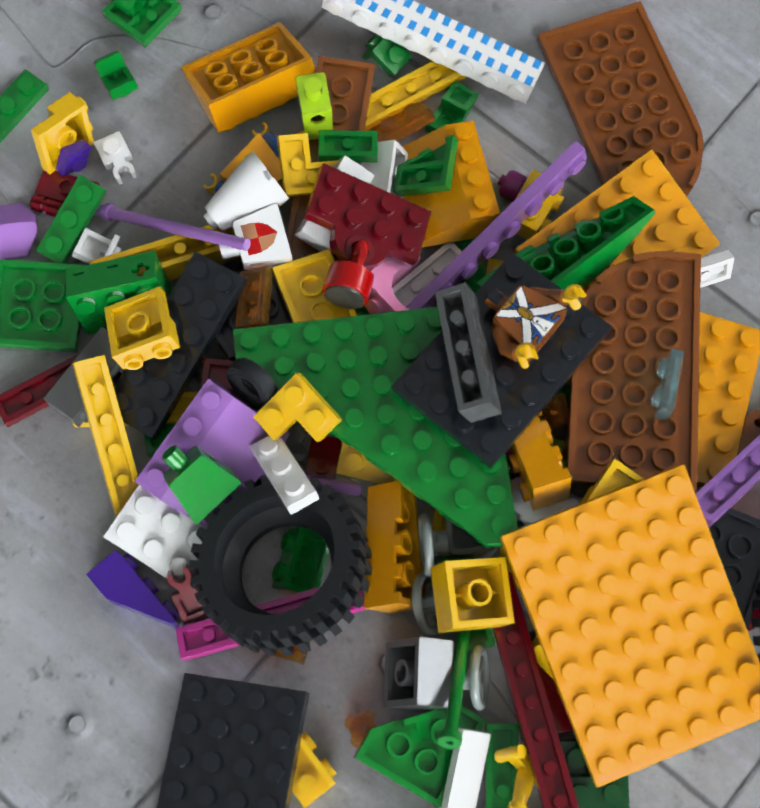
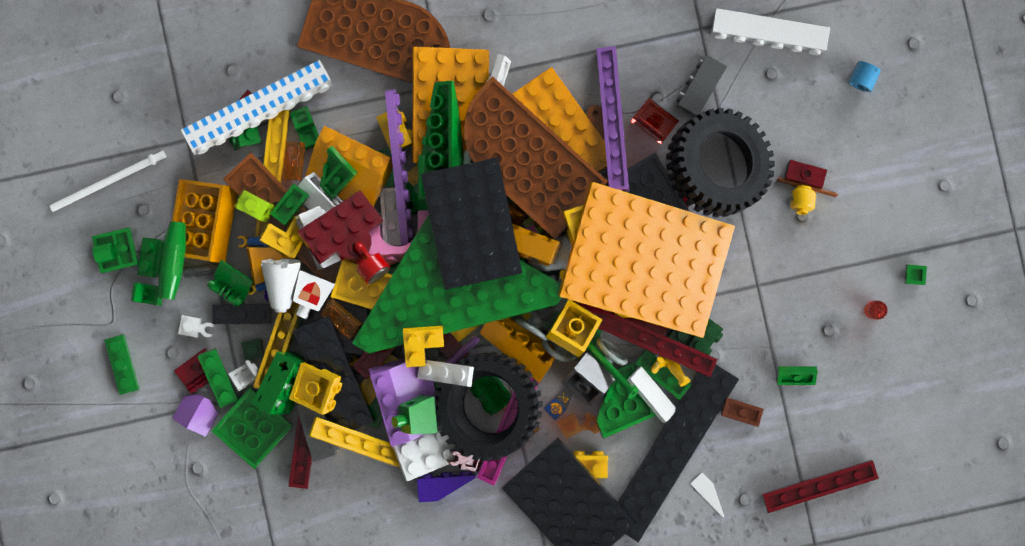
camera: 45 degrees left, 15 degrees up
yellow plate [31,92,94,175] -> none
dark purple plate [56,140,91,176] -> none
medium lavender bar [94,203,251,251] -> none
black tyre [226,358,278,409] -> none
dark grey brick [435,282,502,423] -> none
torso [485,284,587,369] -> none
magenta piece [497,170,527,202] -> none
clear light blue plate [651,349,684,420] -> none
none -> green plate [137,221,186,300]
none -> dark grey axle [183,263,219,278]
none -> green hinge [207,260,253,307]
none -> black plate [212,305,271,324]
none -> dark green plate [241,338,264,361]
none -> sticker [544,387,573,420]
none -> clear orange plate [557,413,583,439]

